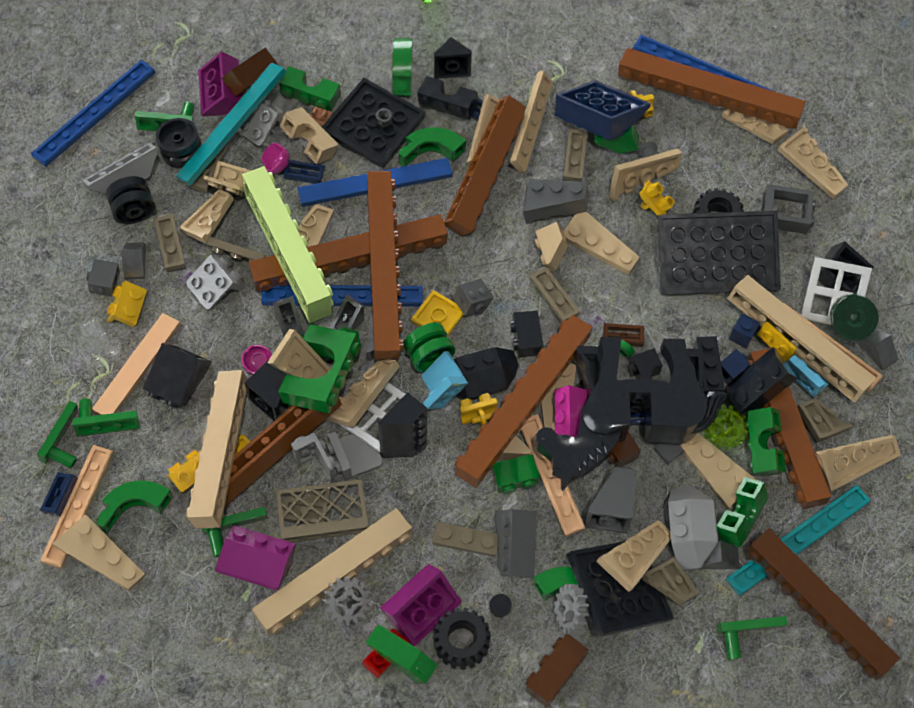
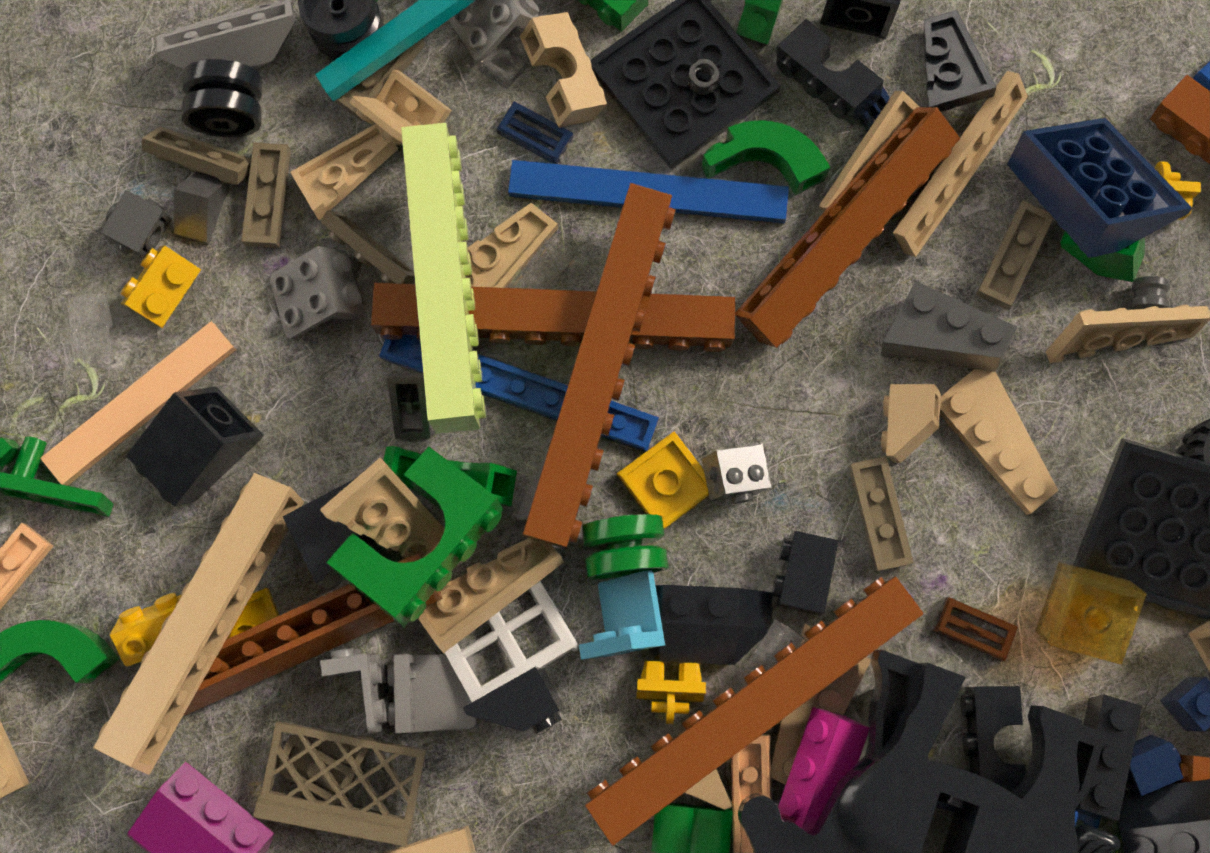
camera: 25 degrees right, 15 degrees up
green piece [201,507,268,558] -> none
dark pink hair [242,345,273,375] -> none
dark pink hair [261,143,289,174] -> none
nougat tile [310,106,332,127] -> none
flat silver slope [330,295,365,330] -> none
green tile [620,340,635,358] -> none
yellow hips [639,180,675,216] -> none
none -> dark tan plate [141,126,251,185]
none -> wing [923,10,996,112]
none -> clear yellow brick [1035,562,1147,665]

